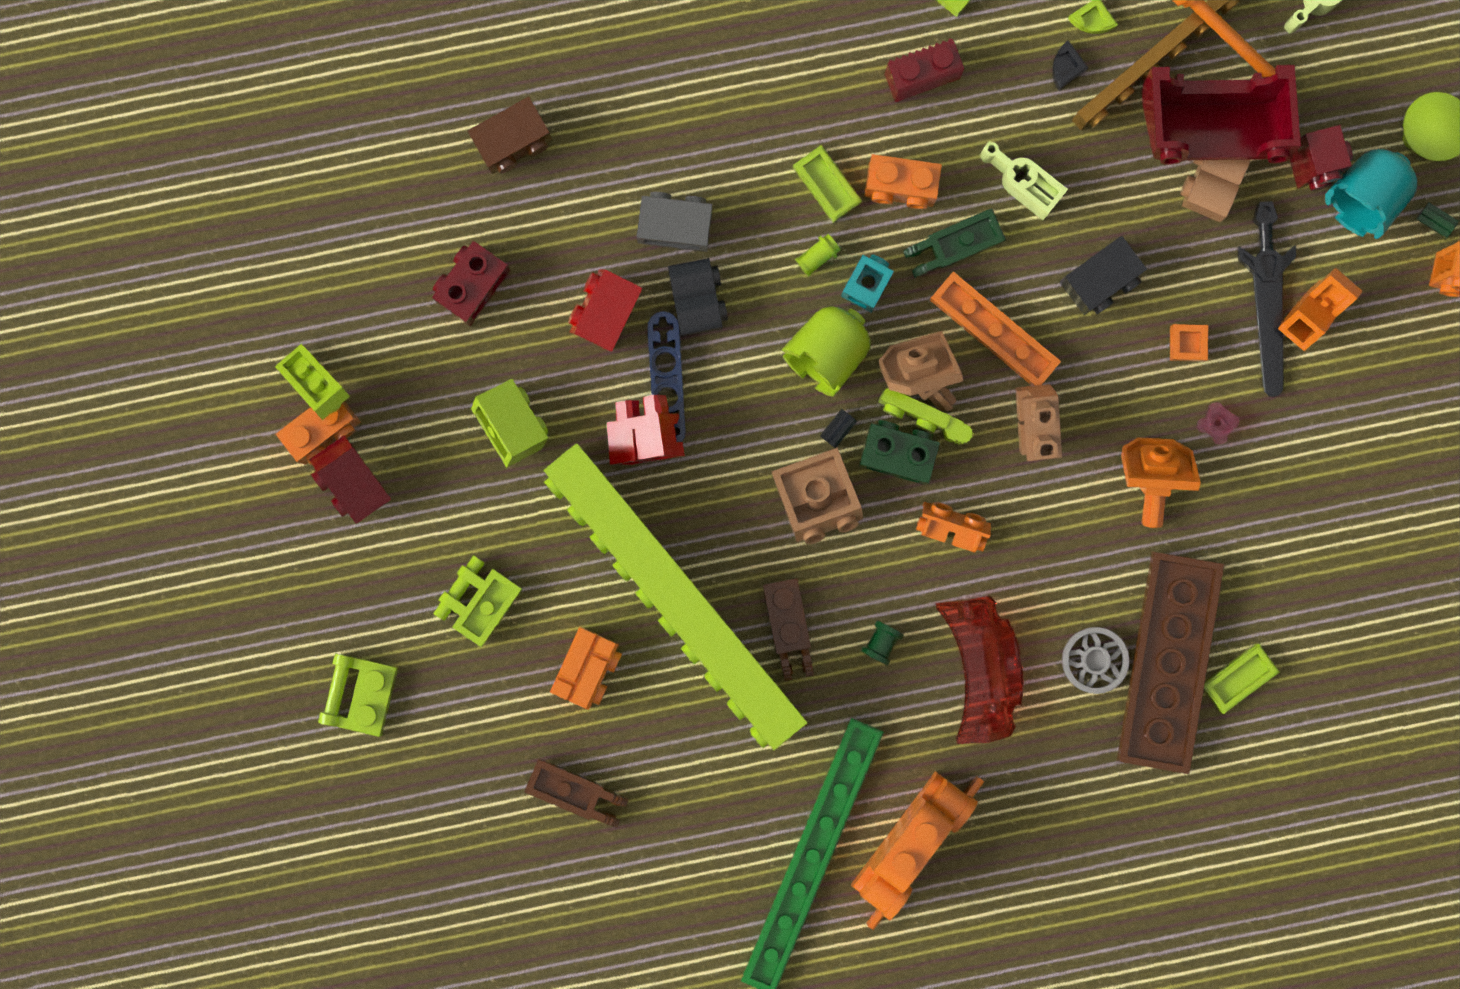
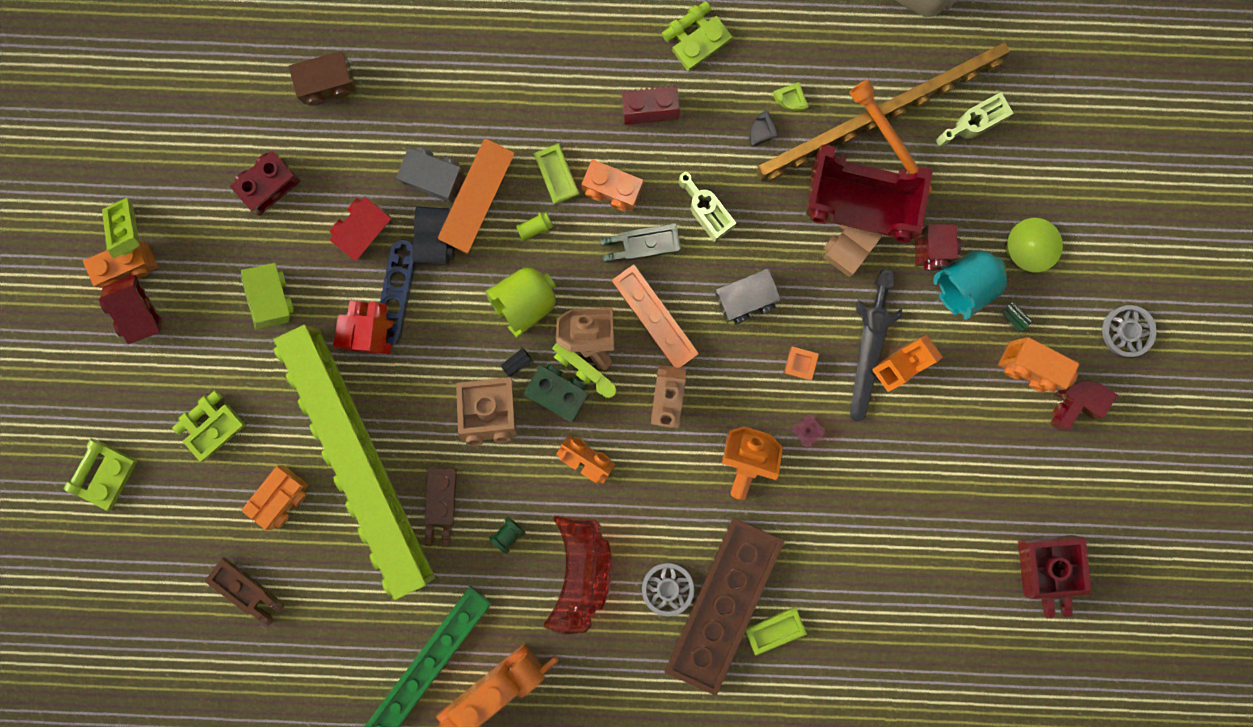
camera: 20 degrees right, 0 degrees up
teal brick [841,254,894,313] -> none
none -> orange panel [438,139,515,254]

